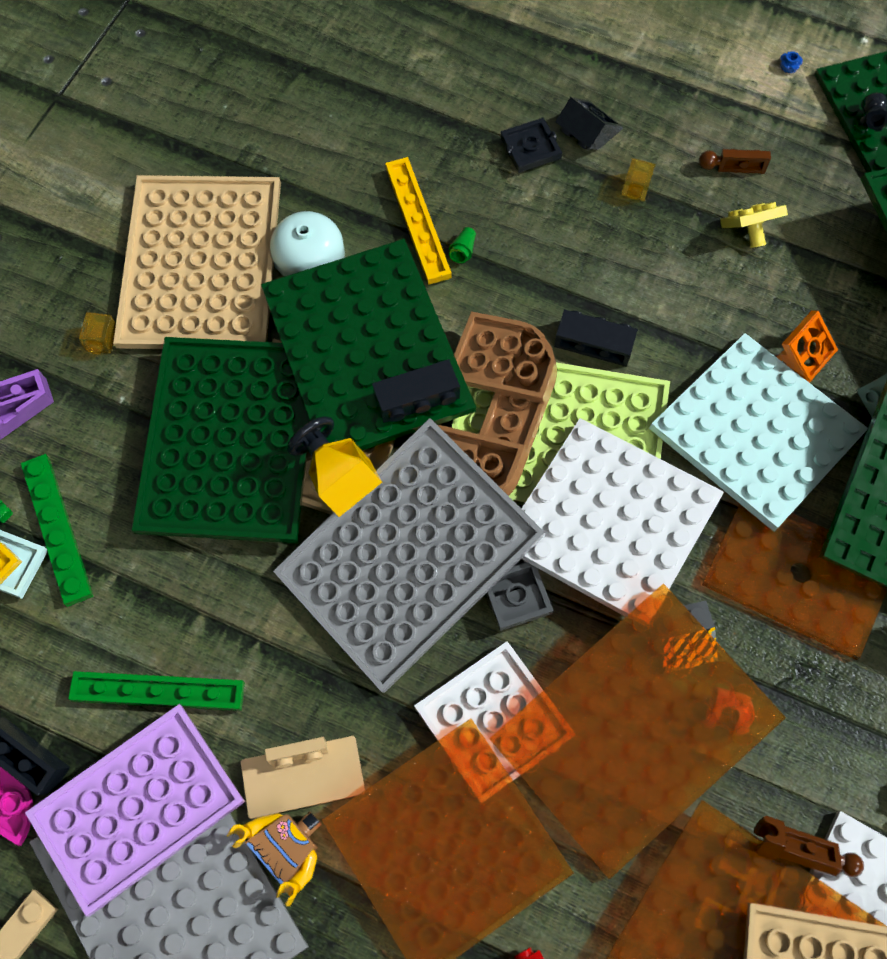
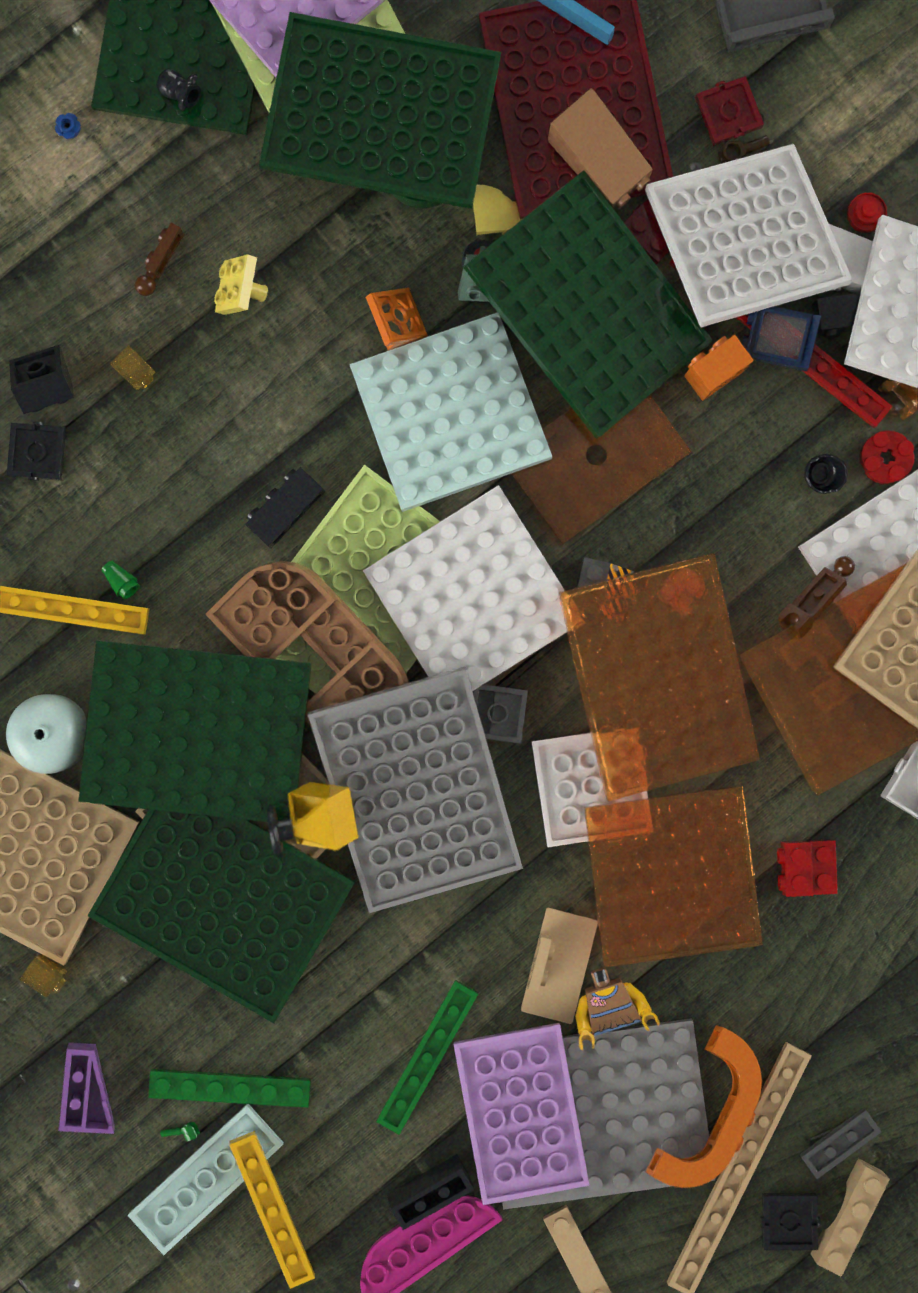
camera: 65 degrees left, 20 degrees up
black brick [372,359,460,423] -> none

